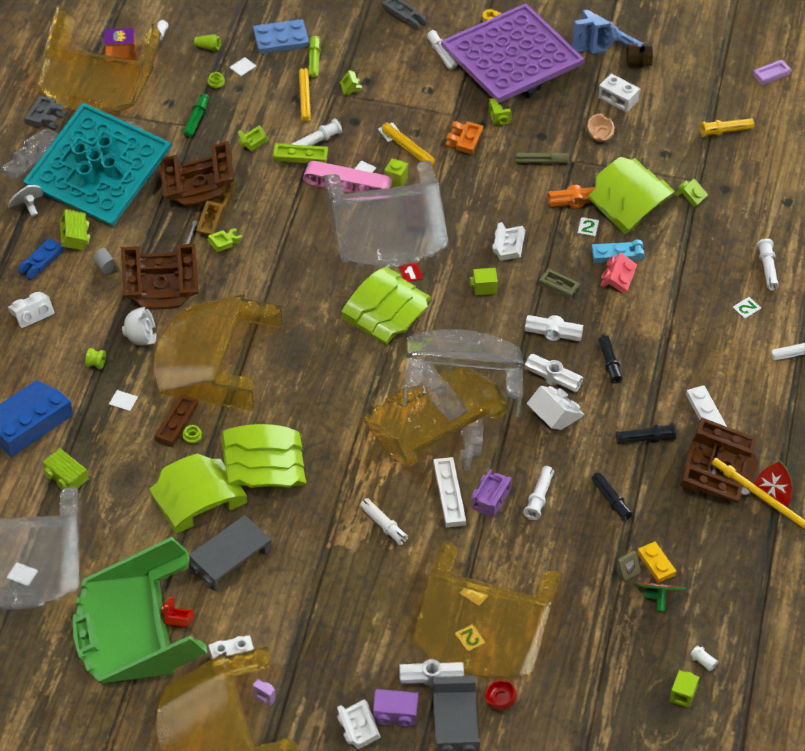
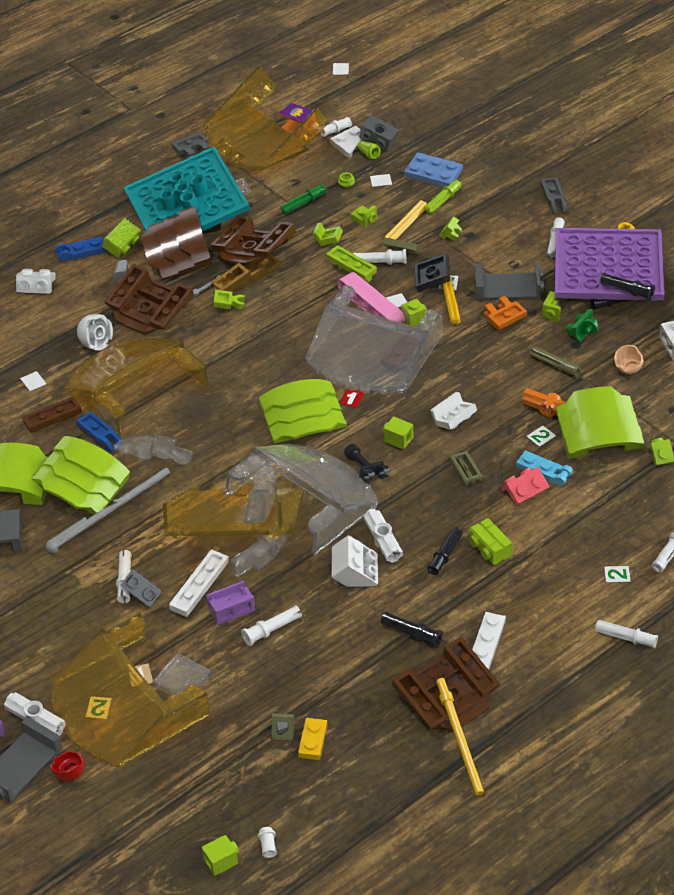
camera: 40 degrees right, 5 degrees down
clear slope [1,128,59,179] -> none
white shield [8,185,43,217] -> none
lime wheel [85,348,106,369] -> none
lime plate [183,425,202,444] -> none
white piece [525,315,584,341] -> none
black axle [592,472,633,521] -> none
green shield [634,582,686,611] -> none
red shield [751,460,793,506] -> none
none -> light grey bar [46,468,170,554]
none -> blue hinge [76,411,123,452]
none -> clear slope [114,435,194,465]
none -> hips [120,569,162,607]
none -> reddish brown slope [141,206,213,280]
none -> clear tile [153,653,212,704]
none -> white wing [330,126,364,159]
none -> black bar [344,444,390,483]
none -> lime bracket [351,205,377,227]
none -> dark grey brick [359,115,399,152]
none -> olive tile [383,237,421,255]
none -> black tile [414,253,451,292]
none -> lime brick [469,518,513,565]
none -> dark grey panel [474,262,544,300]
none -> green hips [566,309,599,343]
none -> black pin [600,273,655,301]

